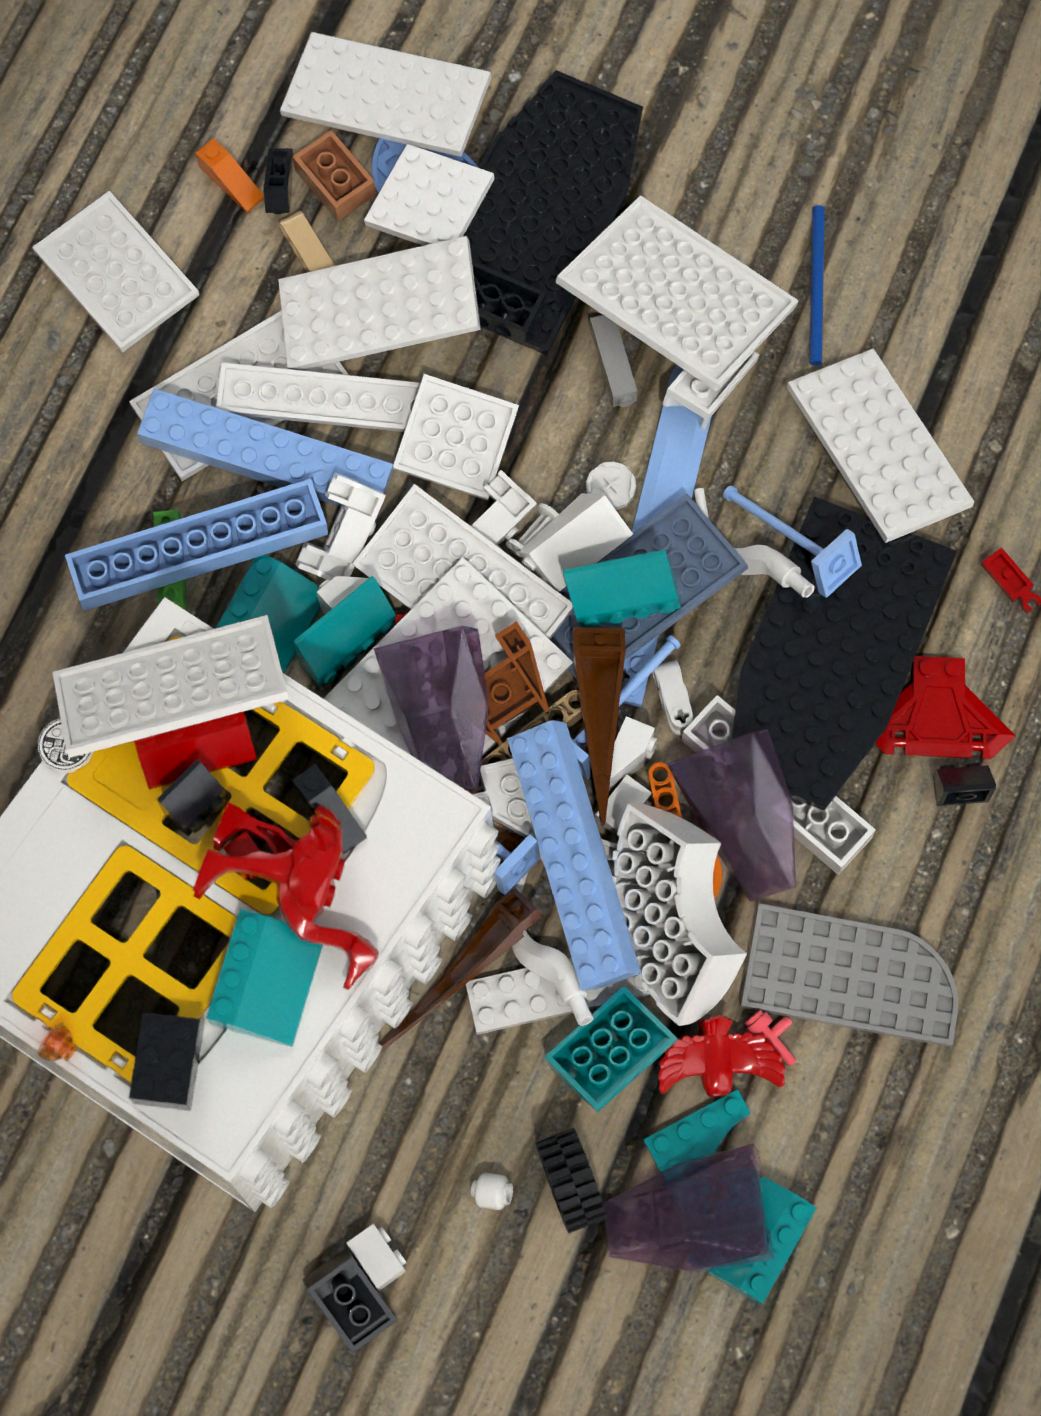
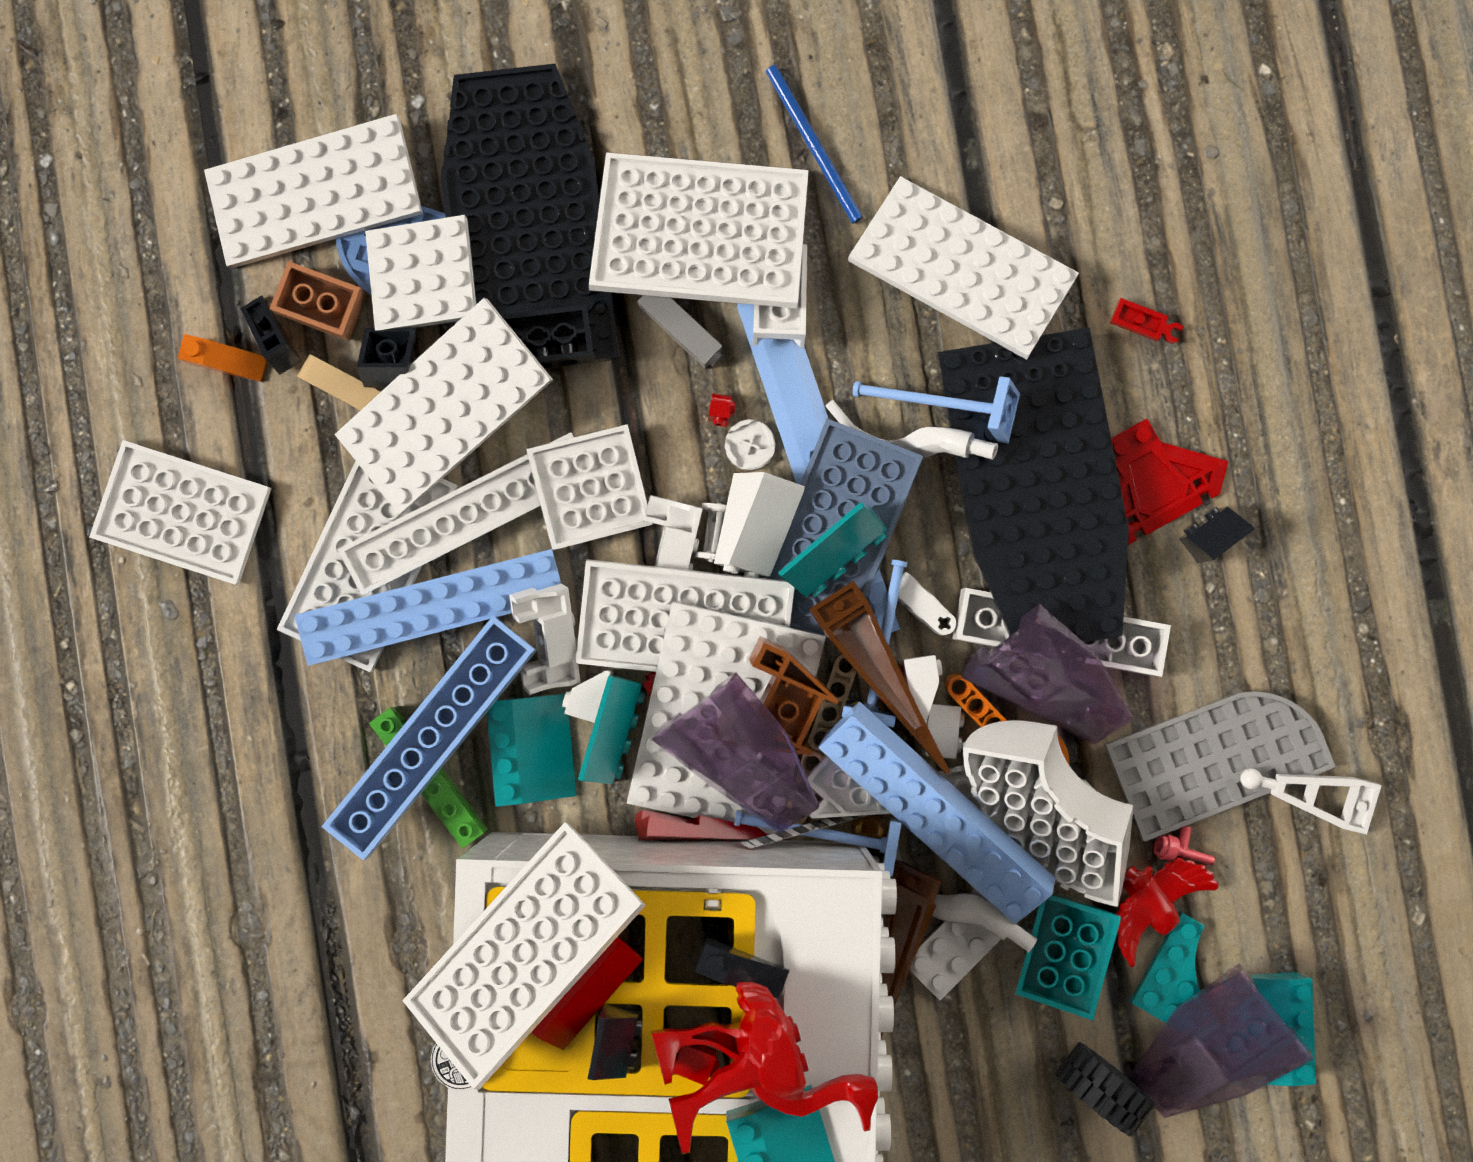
camera: 40 degrees left, 15 degrees up
white head [471,1173,513,1210] -> none
none -> black slope [356,327,417,387]
none -> red plate [708,393,736,427]
none -> white plate [1240,769,1382,835]

